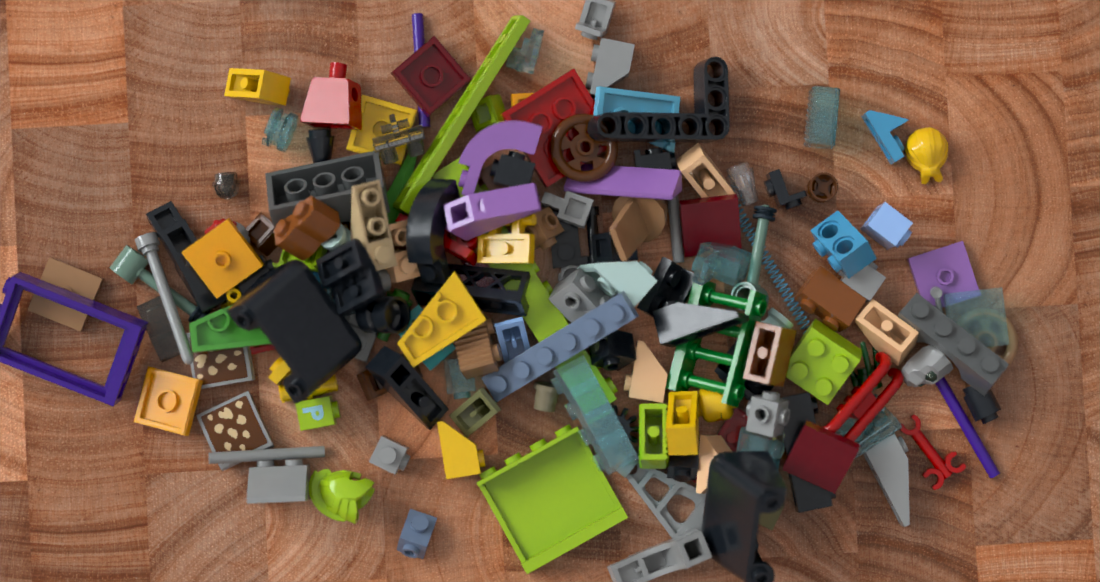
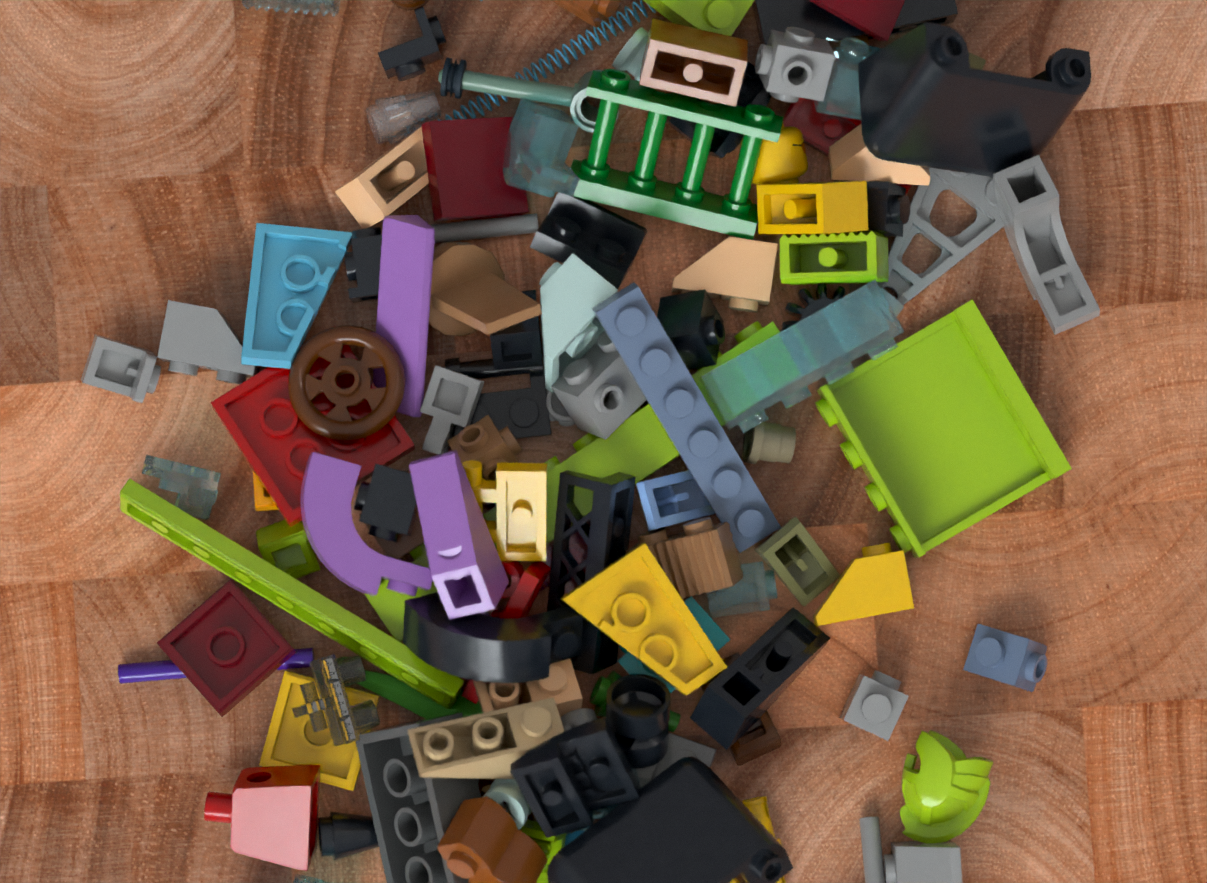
camera: 85 degrees left, 0 degrees up
lime brick [296,396,341,431] -> none
black beam [587,57,730,143] -> none
slope [652,300,749,348] -> none

